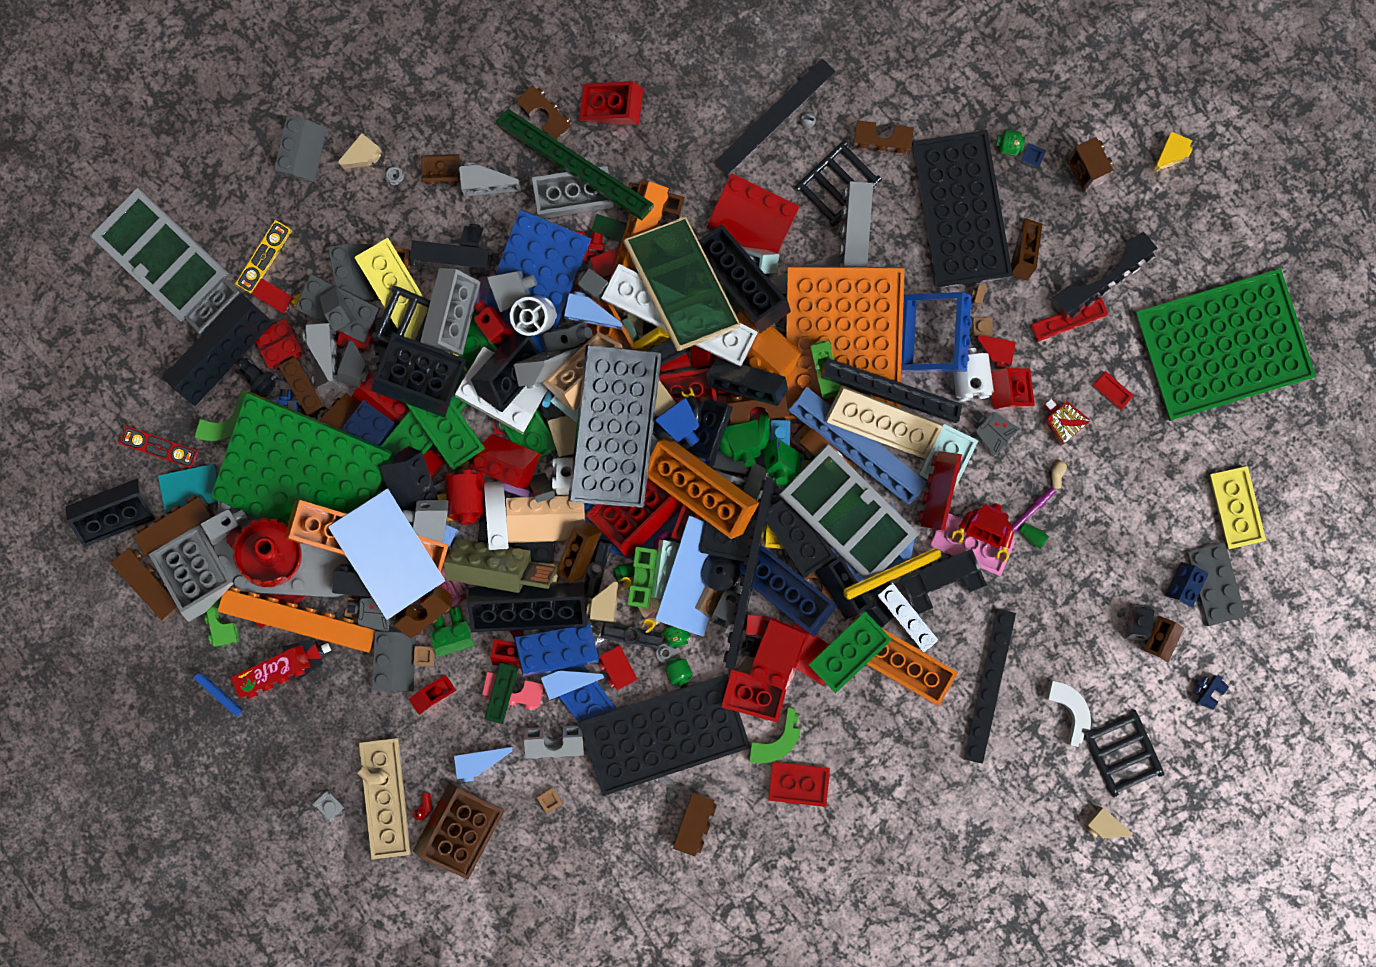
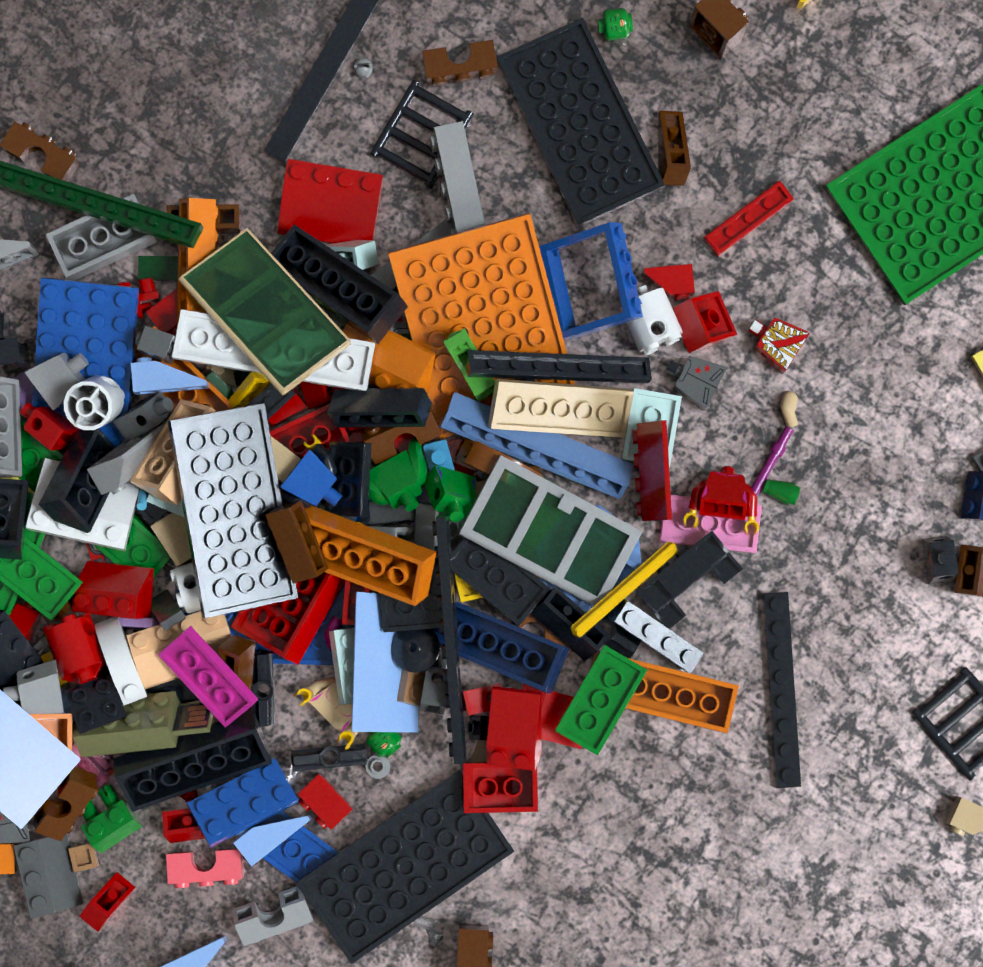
camera: 20 degrees left, 0 degrees up
dark green tile [484,663,519,724] -> none
red slope [579,81,643,125] -> none
tan slope [587,582,619,623] -> none
green cone [613,562,635,583] -> none
bright green arch [628,547,658,609] -> none
green head [664,657,693,687] -> none
bright green arch [749,708,801,763] -> none
red plate [768,762,830,807] -> none
medium nougat plate [971,284,986,307] -> none
medium nougat plate [973,317,993,337] -> none
dark blue plate [1021,143,1046,169] -> none
white arch [1046,681,1091,747] -> none
black arch [1051,231,1158,320] -> none
red tile [1092,371,1134,410] -> none
none -> black hinge [65,674,127,734]
none -> dark pink plate [158,626,258,728]
none -> reddish brown brick [266,500,328,583]

